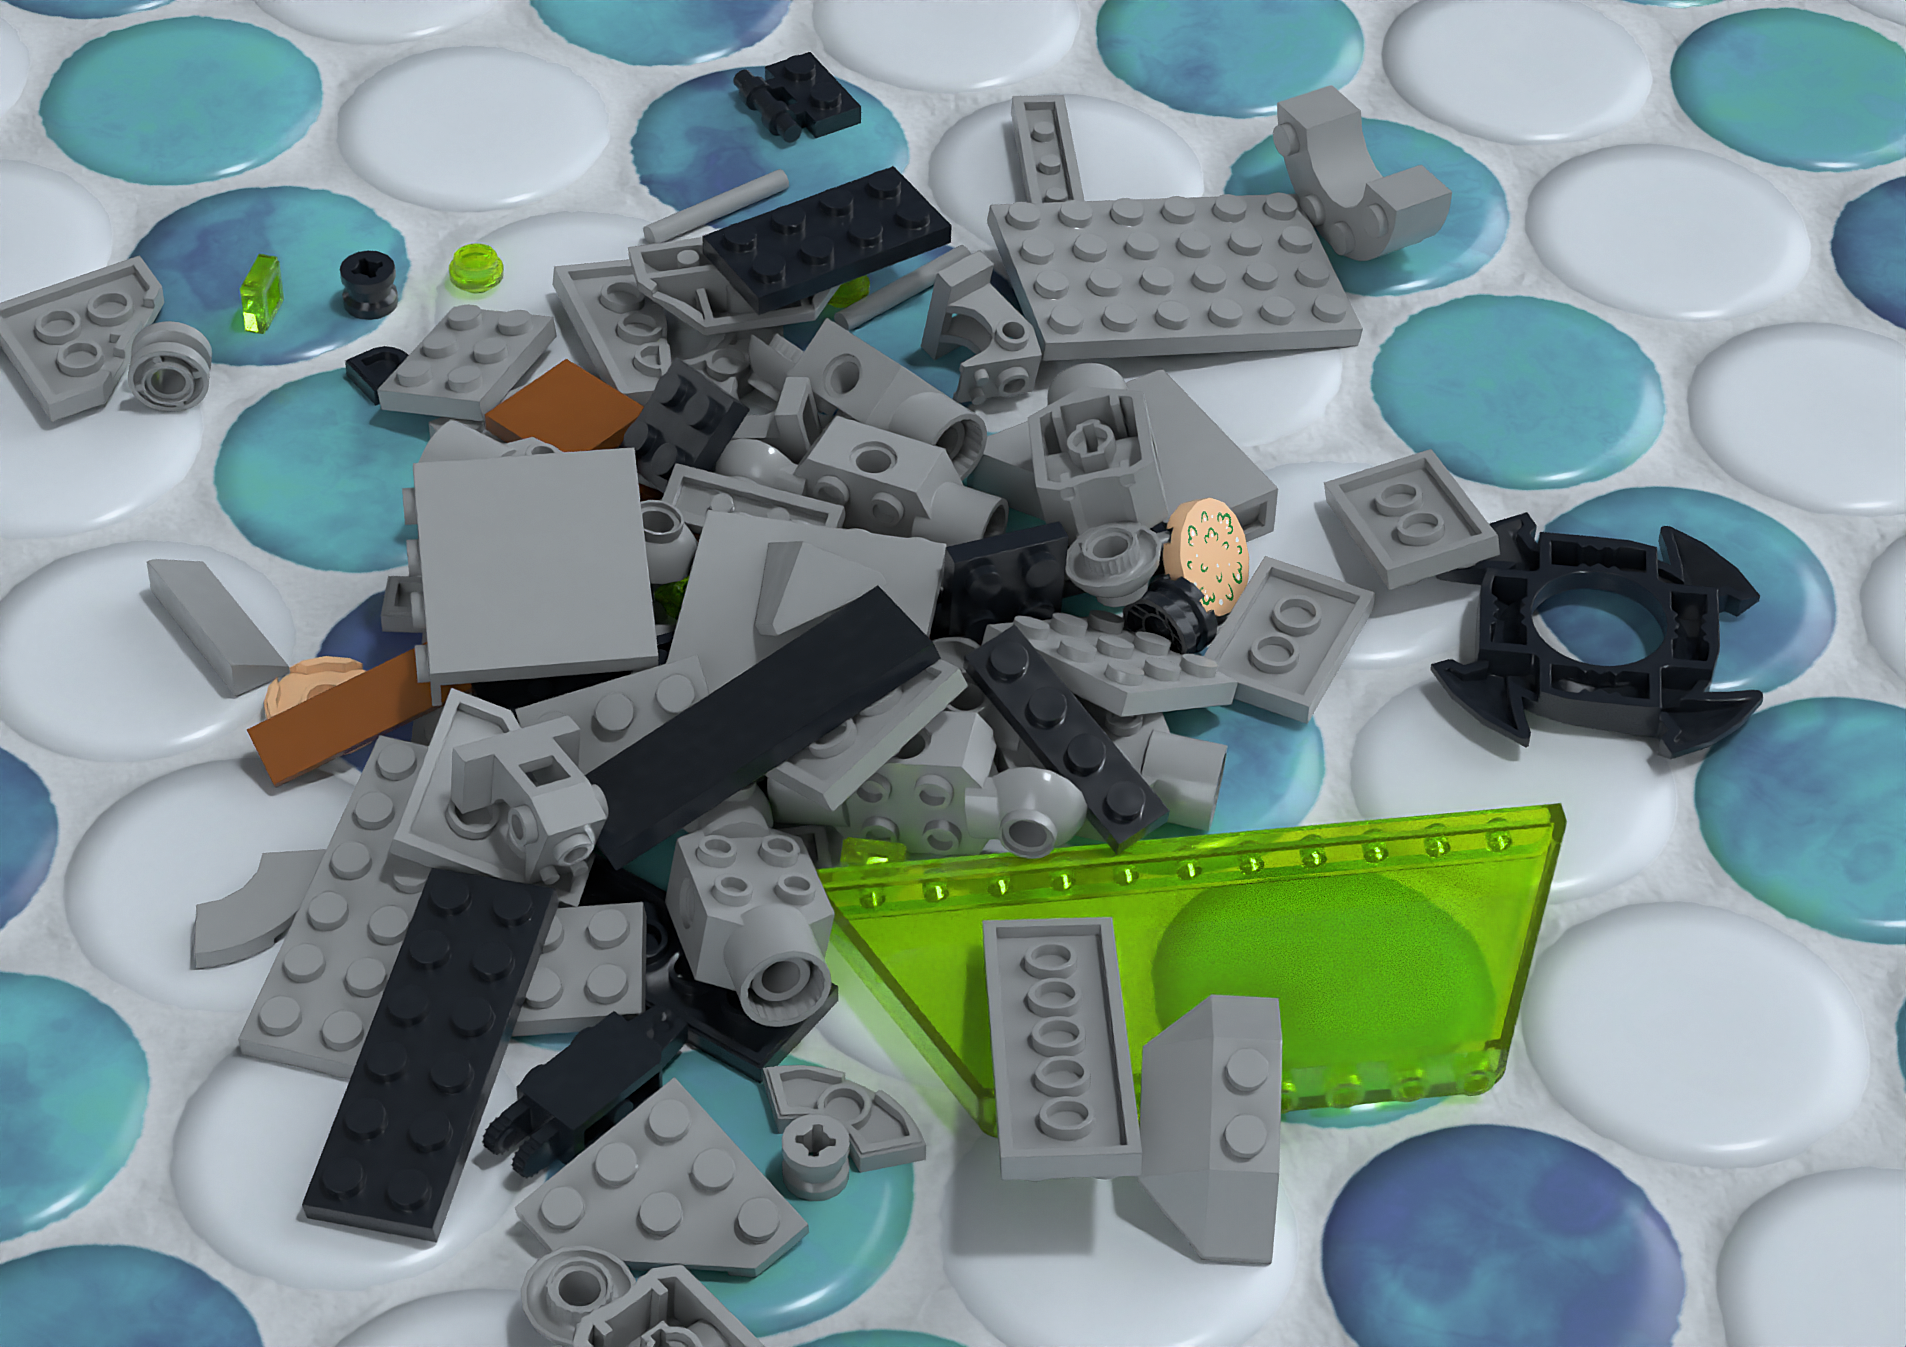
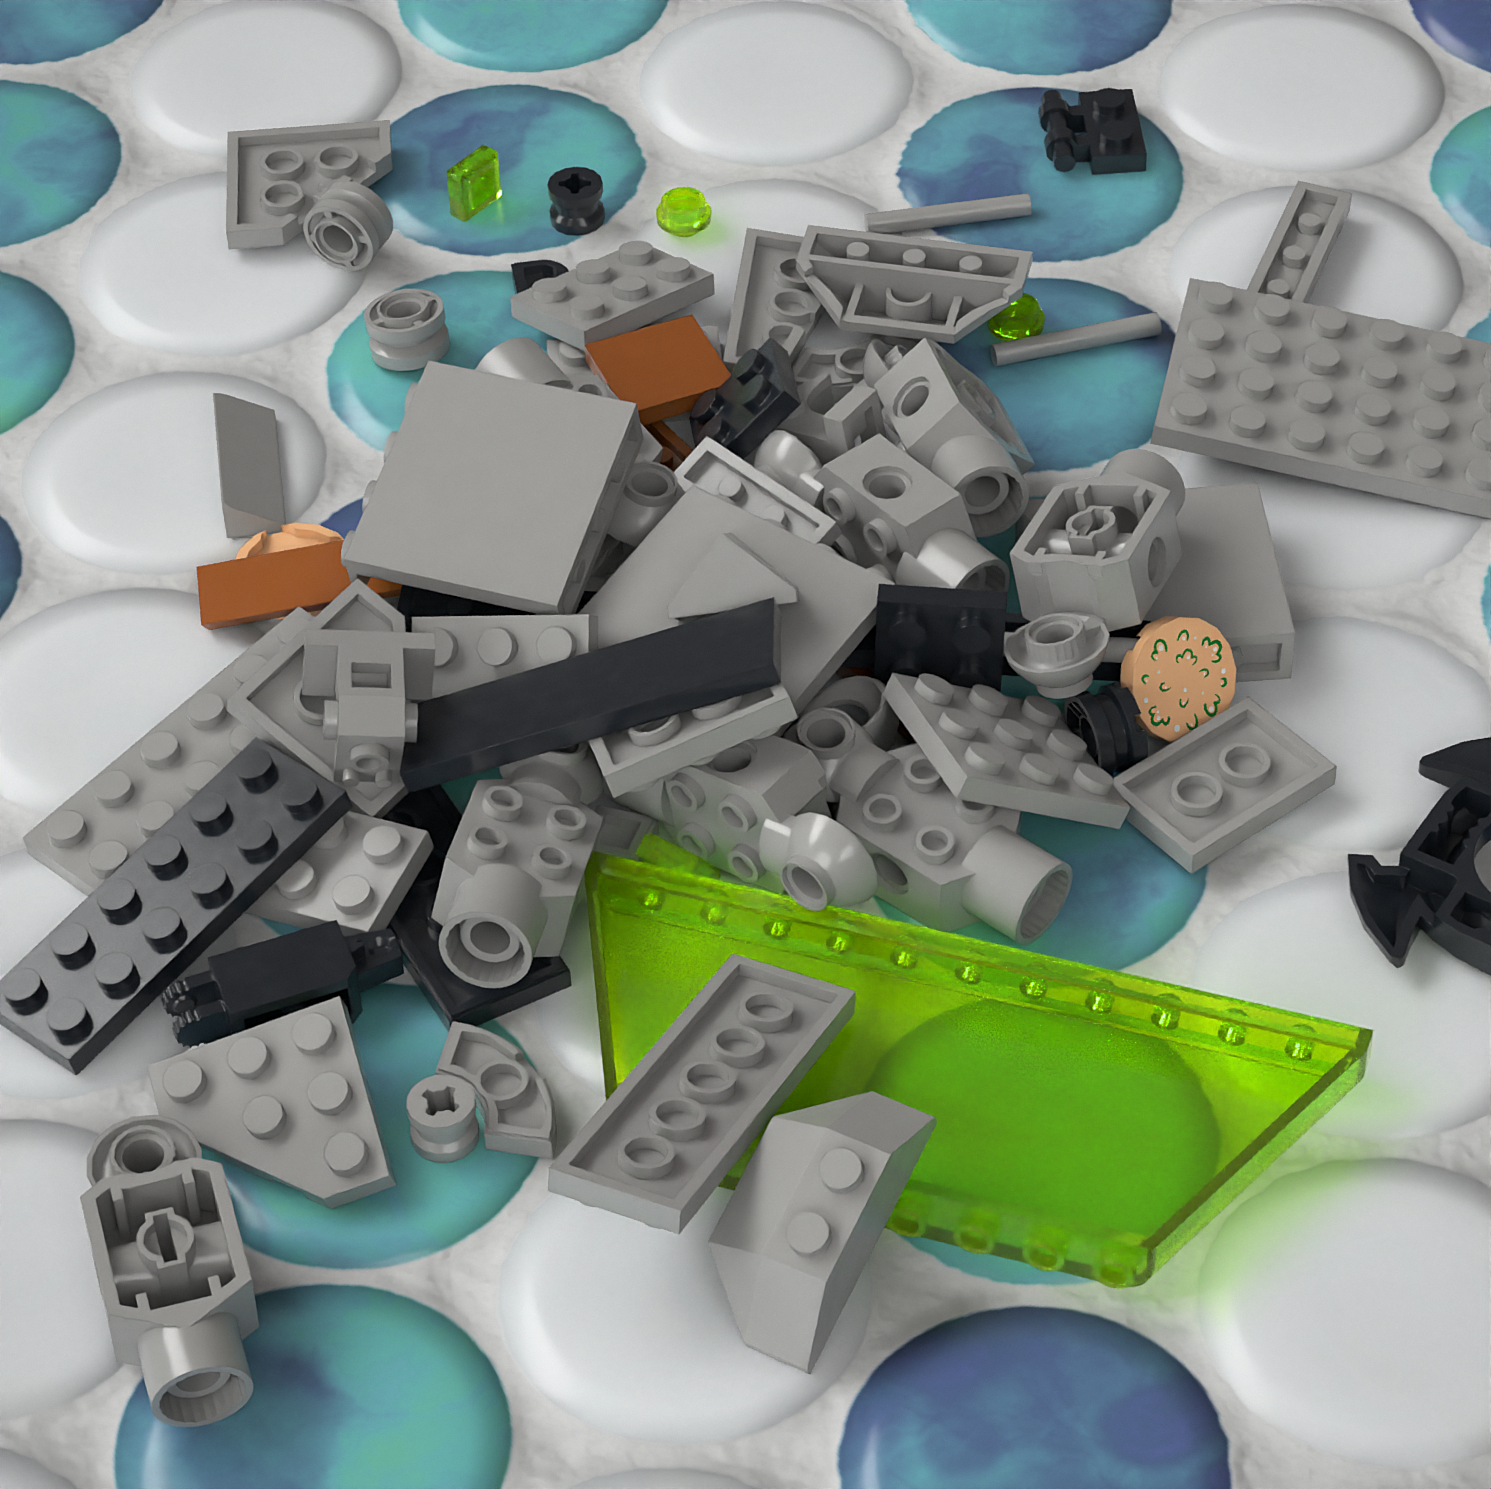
camera: 30 degrees right, 0 degrees up
light grey tile [194,849,326,968] -> none
black plate [702,166,952,315] -> none
light grey tile [921,250,1042,405] -> none
black plate [963,624,1170,855] -> none
light grey plate [1324,449,1500,590] -> none
none -> light grey wheel [364,289,450,371]

